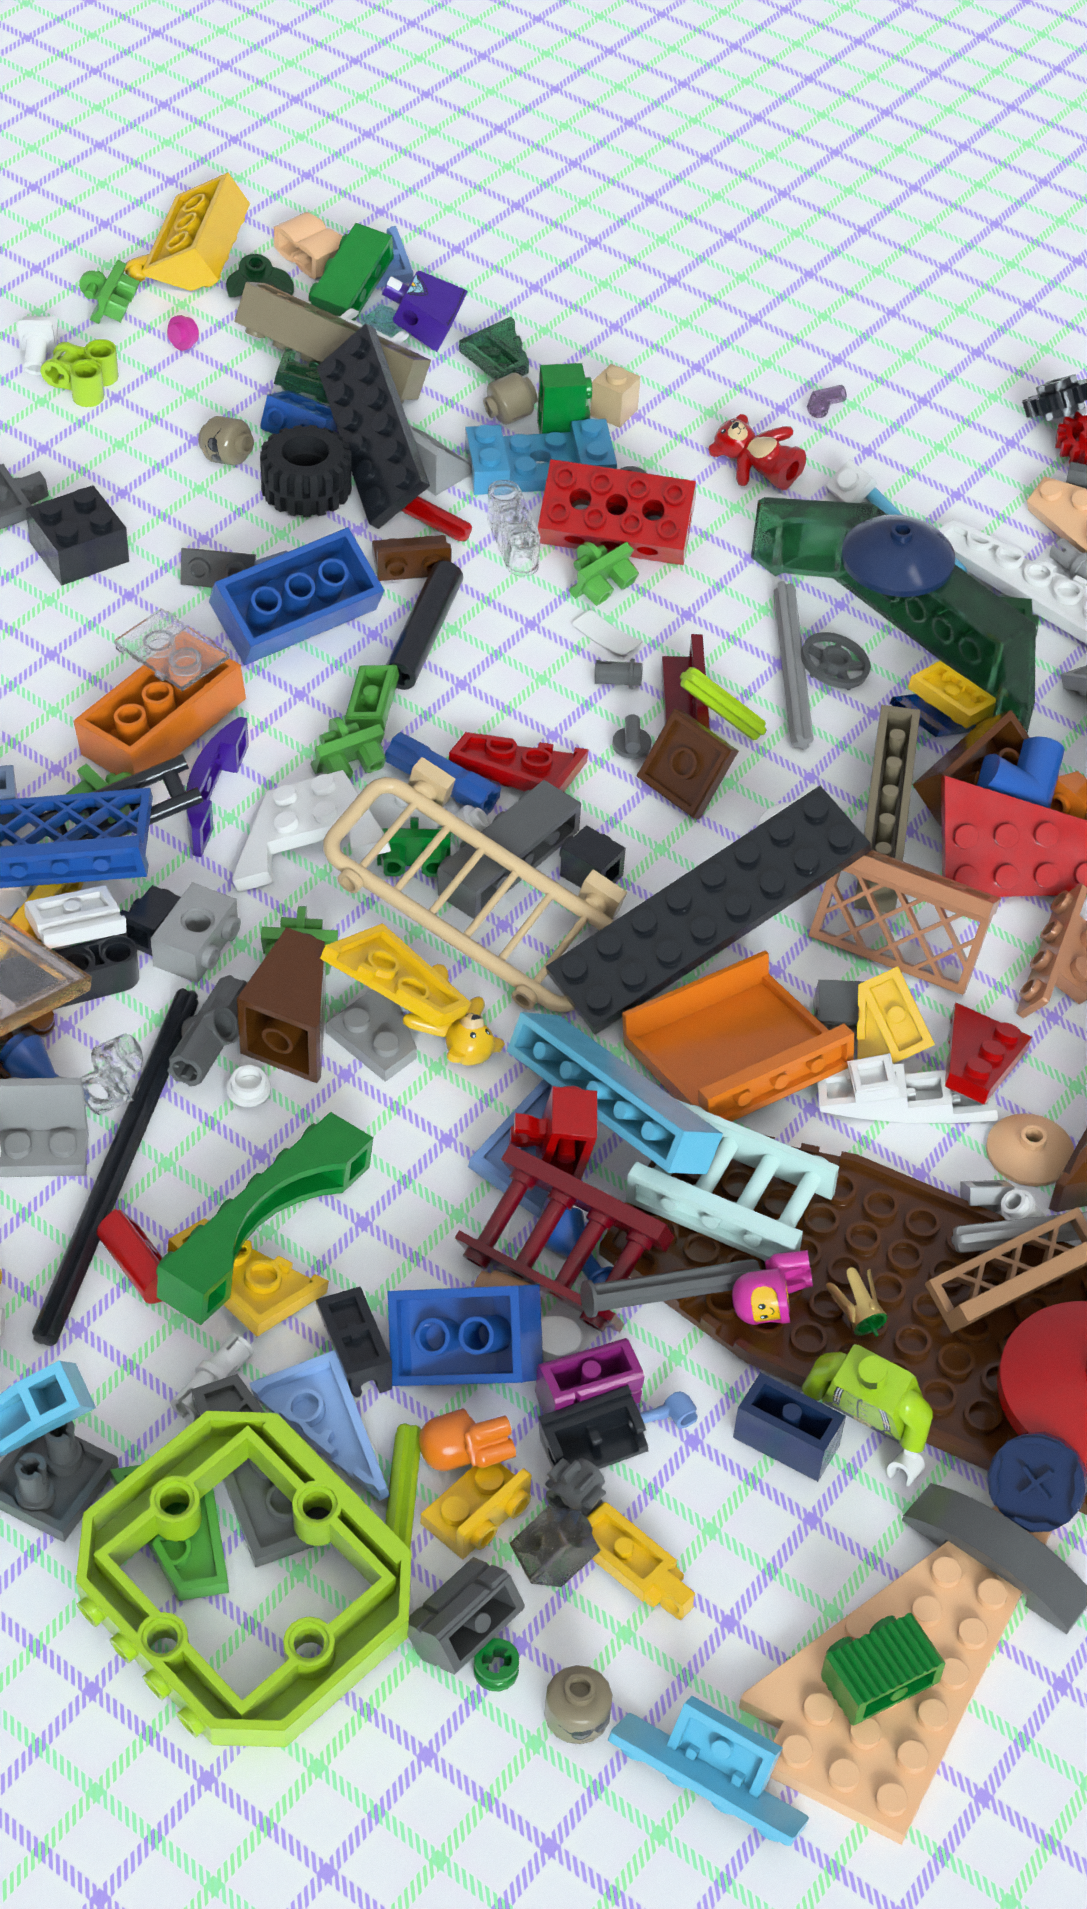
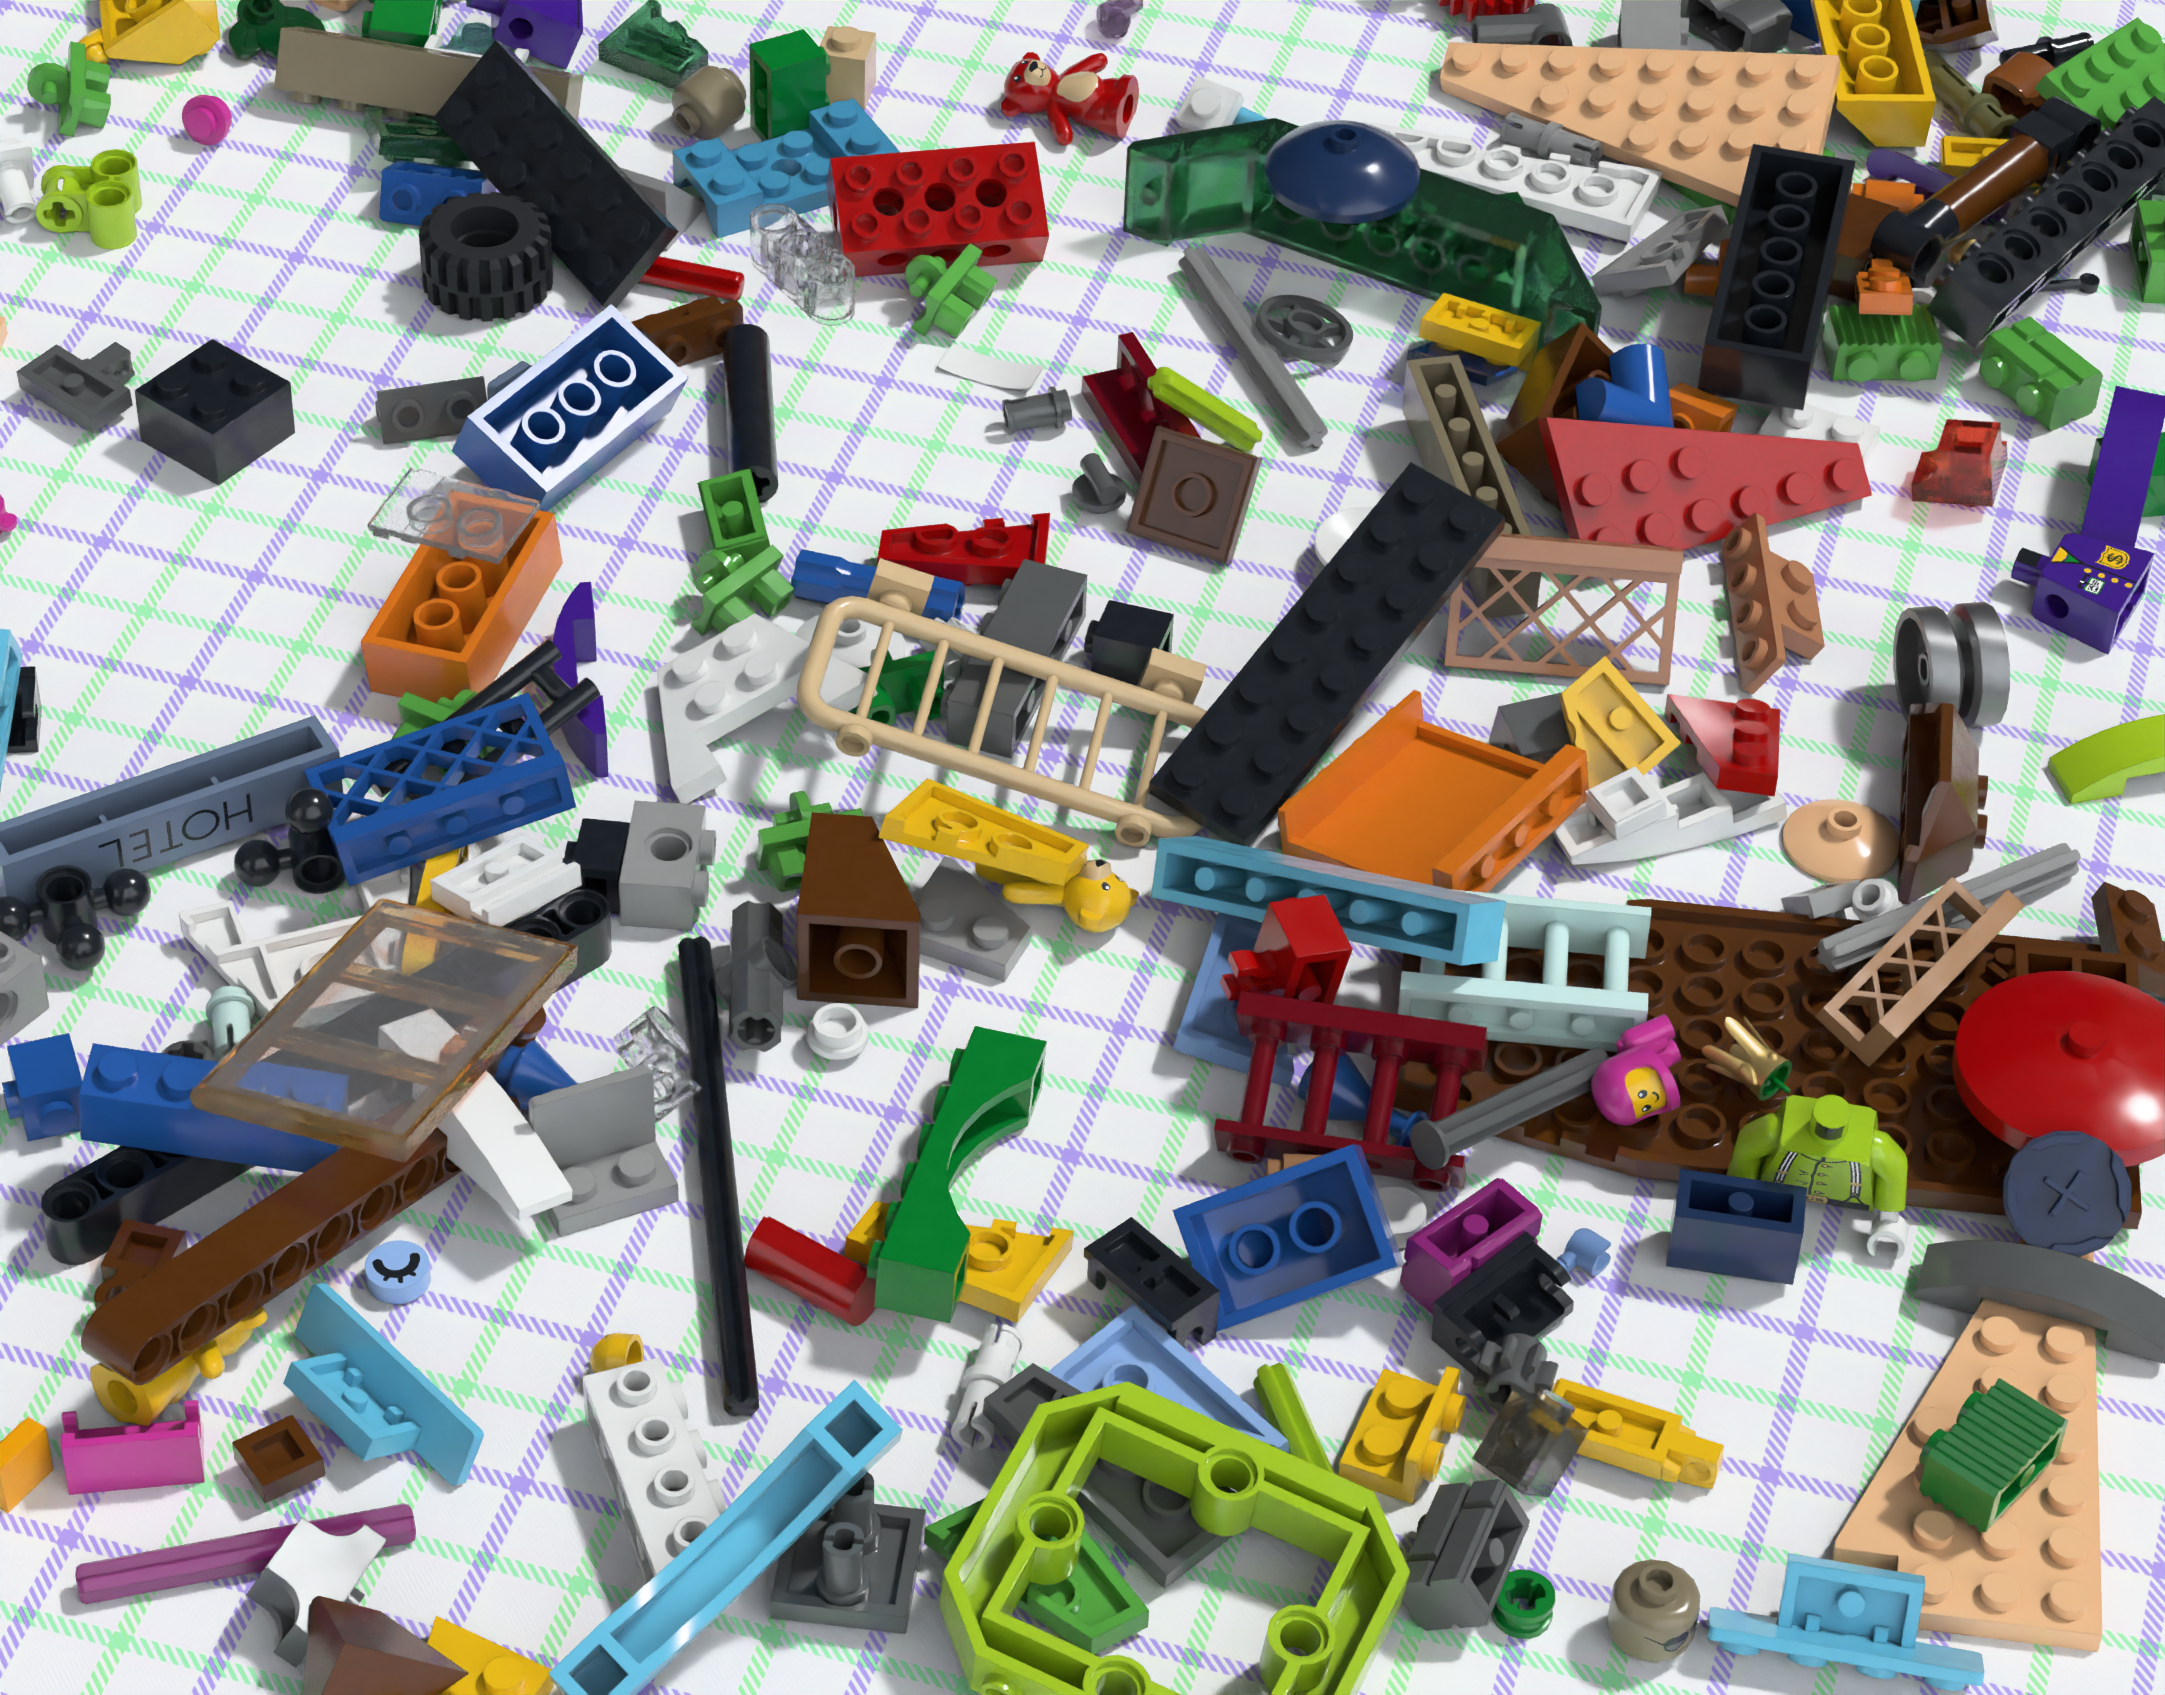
camera: 20 degrees left, 5 degrees down
dark tan head [198,416,254,465] -> none
orange piece [419,1408,516,1471] -> none

